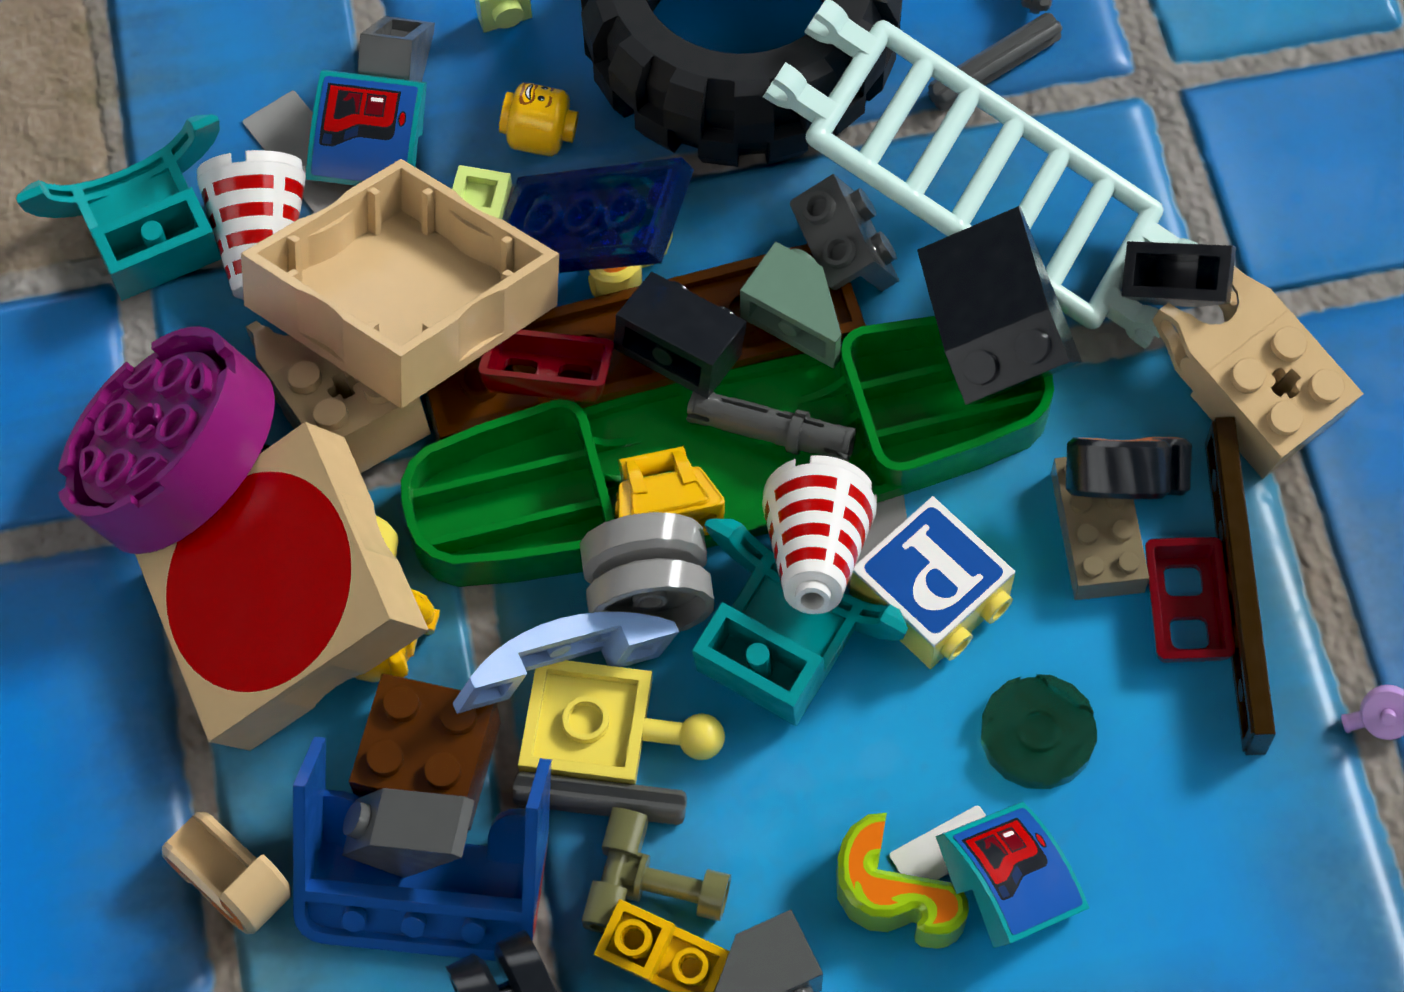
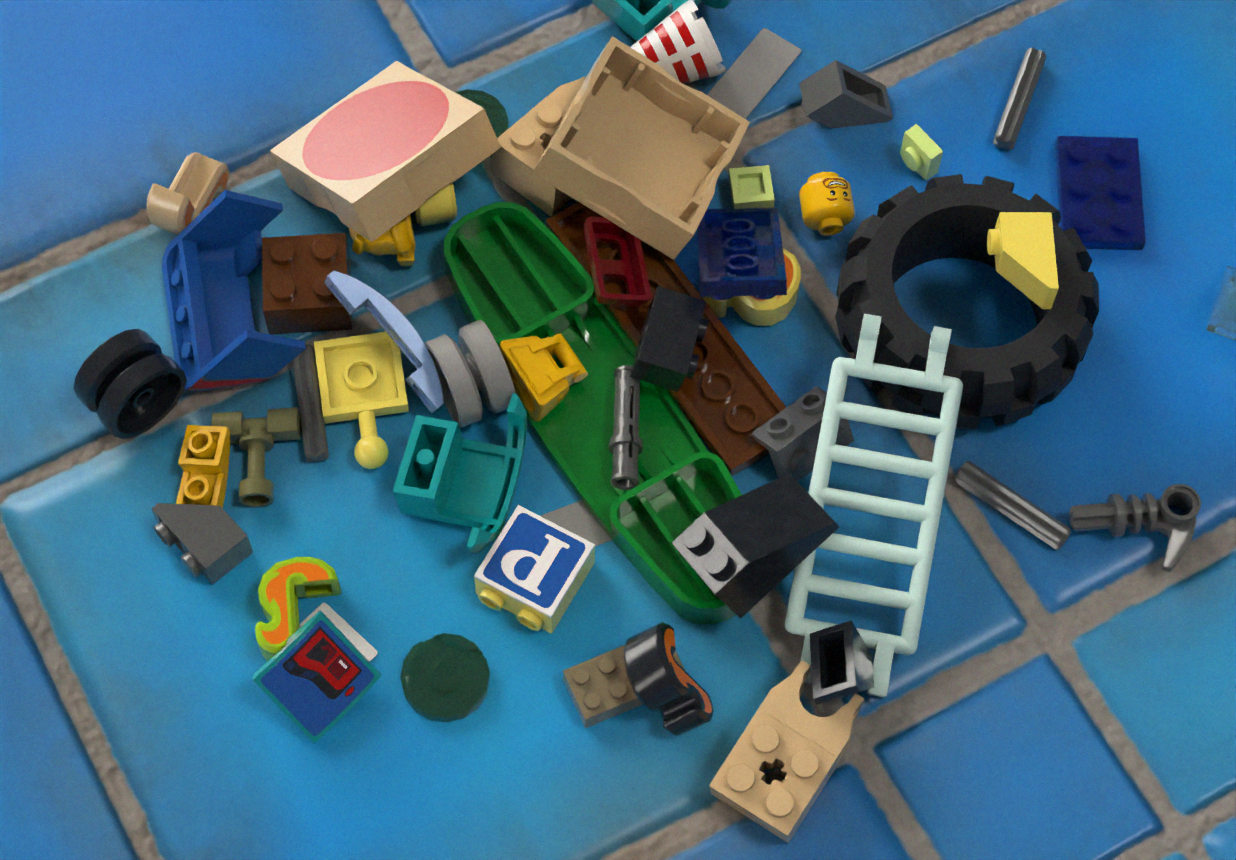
camera: 70 degrees right, 0 degrees up
magenta brick [58,326,275,554] -> none
slope [306,70,427,186] -> none
dark grey slope [342,788,475,878] -> none
sand green slope [740,241,841,369] -> none
white cone [762,455,877,614] -> none
dark red piece [1145,537,1235,663] -> none
dark brown tile [1205,417,1276,755] -> none

